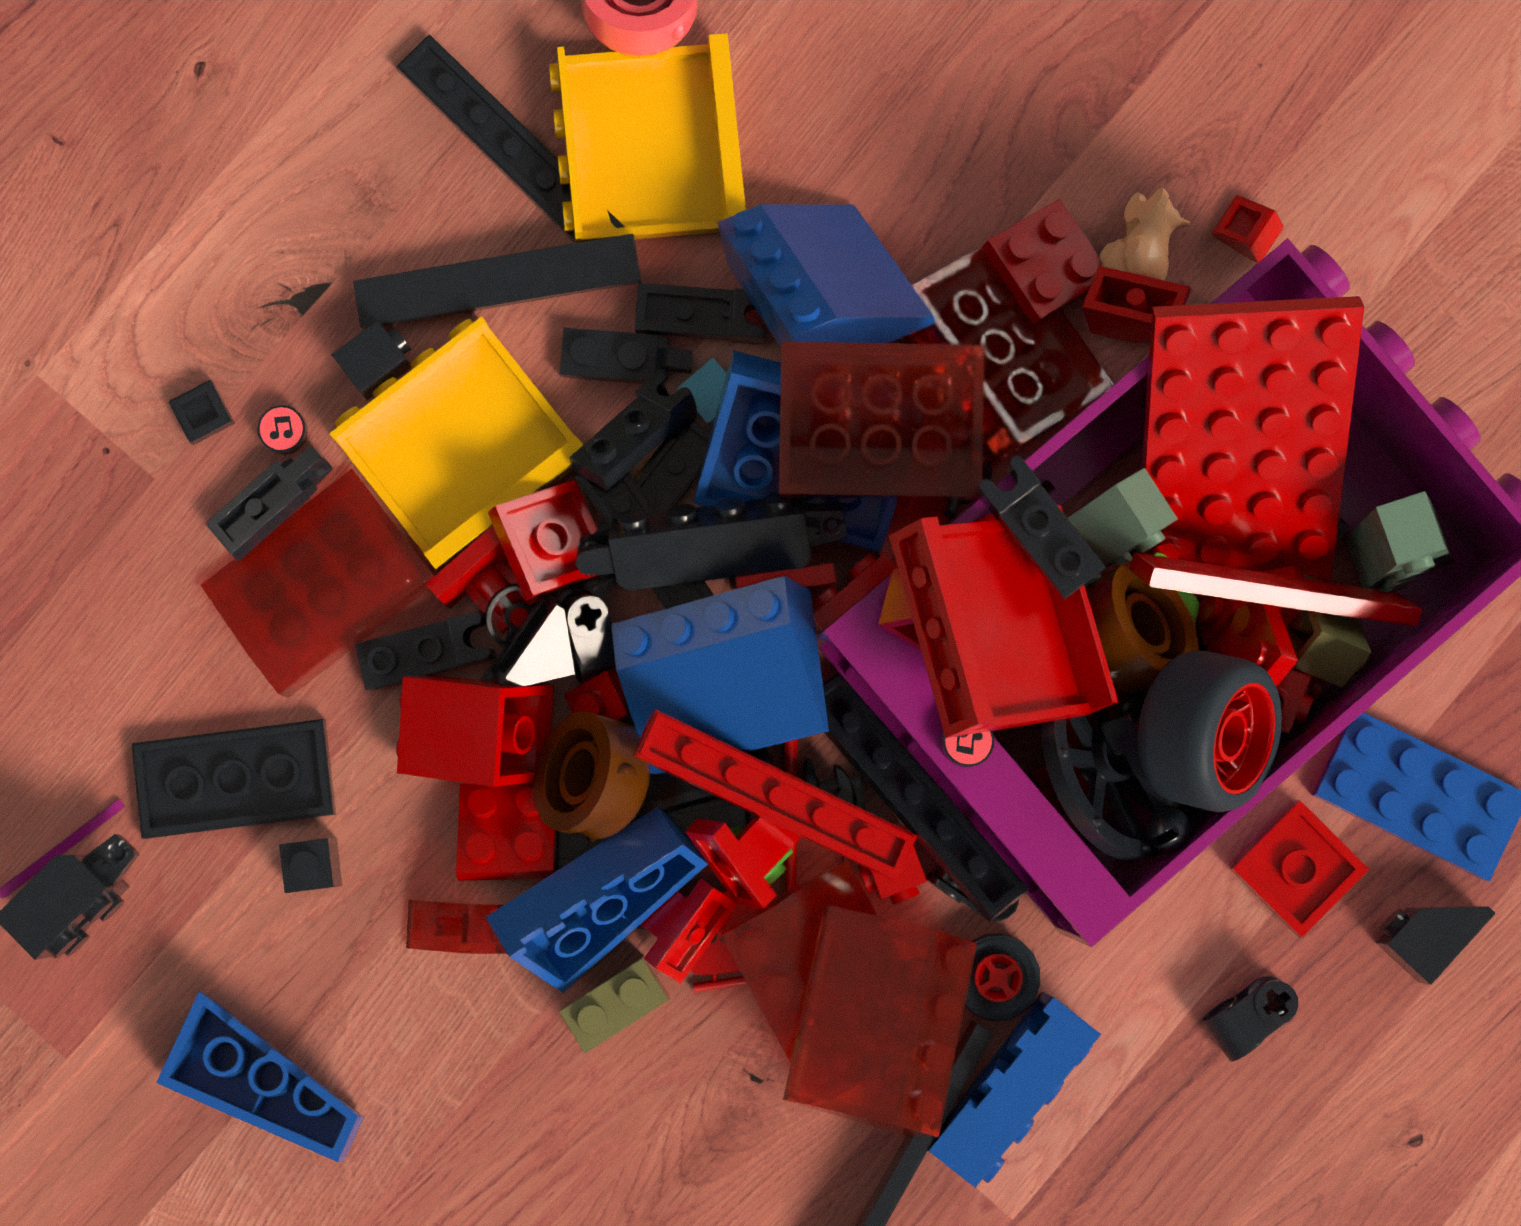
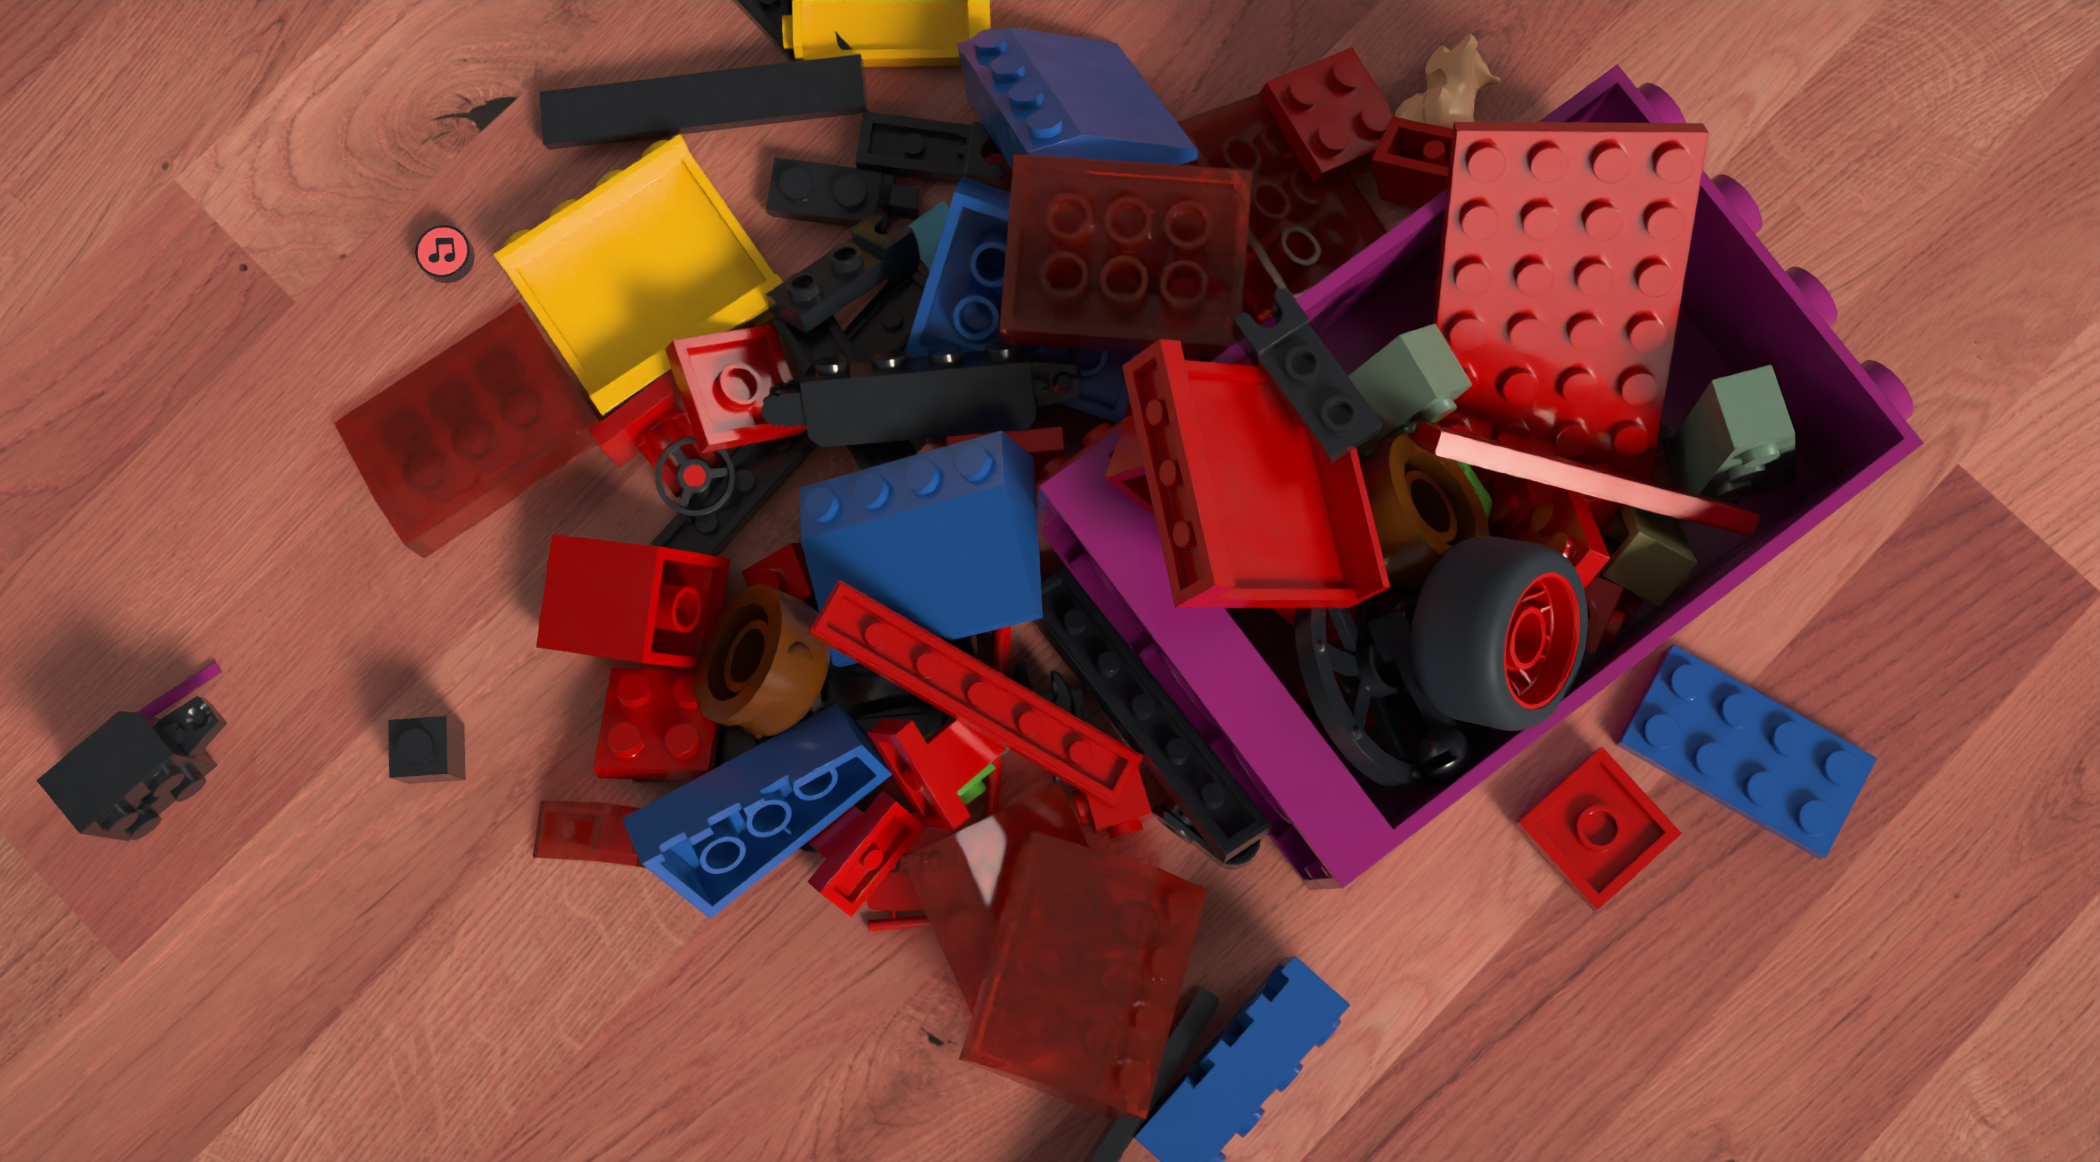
camera: 10 degrees right, 5 degrees down
black tile [131,719,336,839] -> none
blue wedge [156,991,364,1163] -> none
black tile [168,379,235,445] -> none
black hinge [206,445,333,562] -> none
black brick [331,320,411,400] -> none
black plate [355,611,497,691] -> none
slope [490,593,575,686] -> none
black piece [555,585,616,684] -> none
olive brick [559,956,670,1053] -> none
coral tile [940,731,994,767] -> none
black wheel [953,934,1041,1021] -> none
black piece [1201,976,1299,1062] -> none
red slope [1212,194,1283,263] -> none
black slope [1376,905,1496,985] -> none

